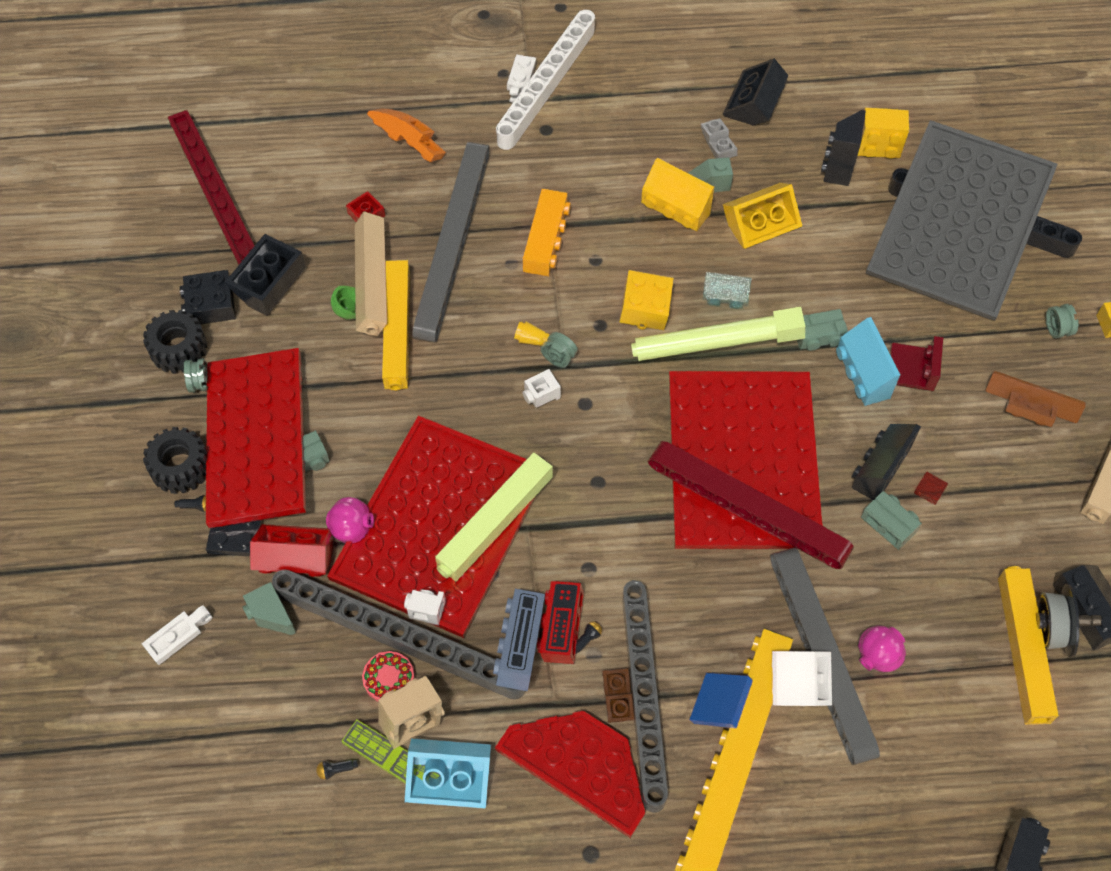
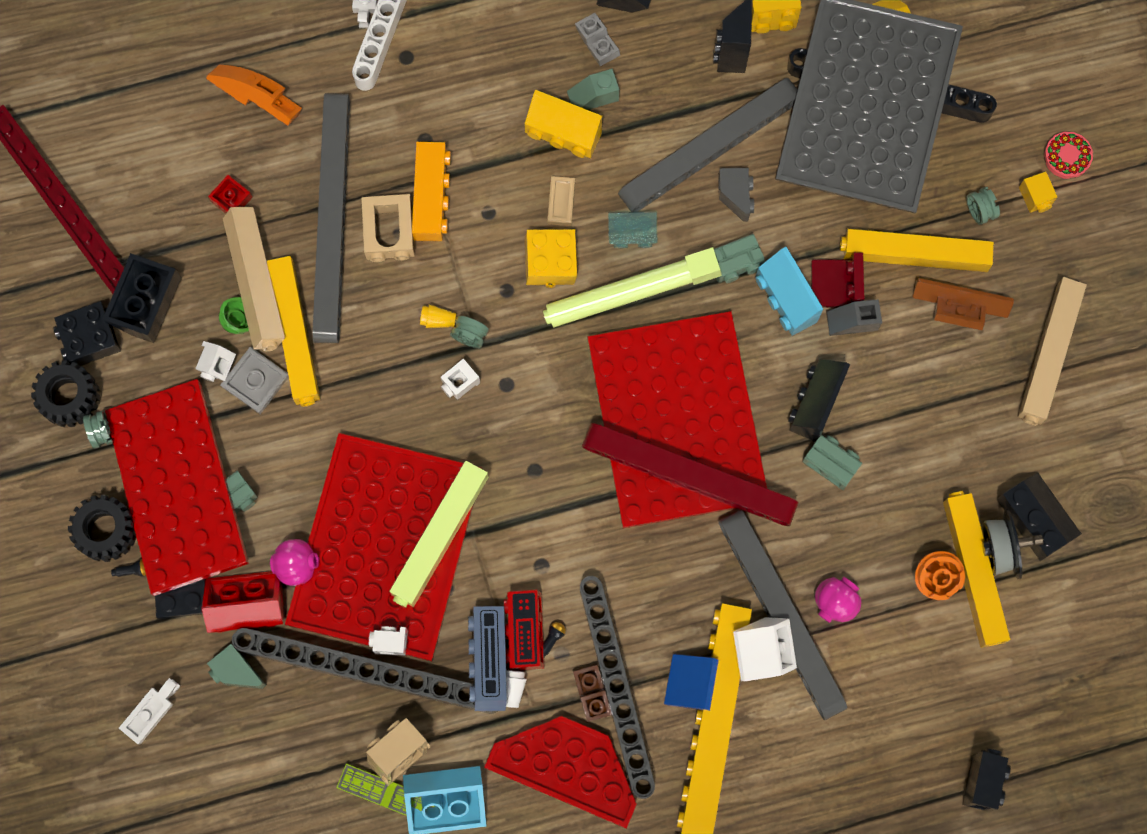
camera: 10 degrees left, 15 degrees up
black piece [316,759,358,780] -> none
tile [362,651,415,702] -> none
yellow slope [723,183,802,249] -> none
clear red tile [914,472,948,505] -> none
none -> white brick [196,341,236,382]
none -> light grey tile [220,347,289,414]
none -> tan panel [362,194,415,262]
none -> white cone [506,670,527,708]
none -> tan tile [547,176,575,226]
none -> dark grey beam [618,78,798,213]
none -> dark grey slope [718,168,754,222]
none -> dark grey slope [826,299,882,336]
none -> yellow brick [840,229,994,272]
none -> orange cone [915,551,965,600]

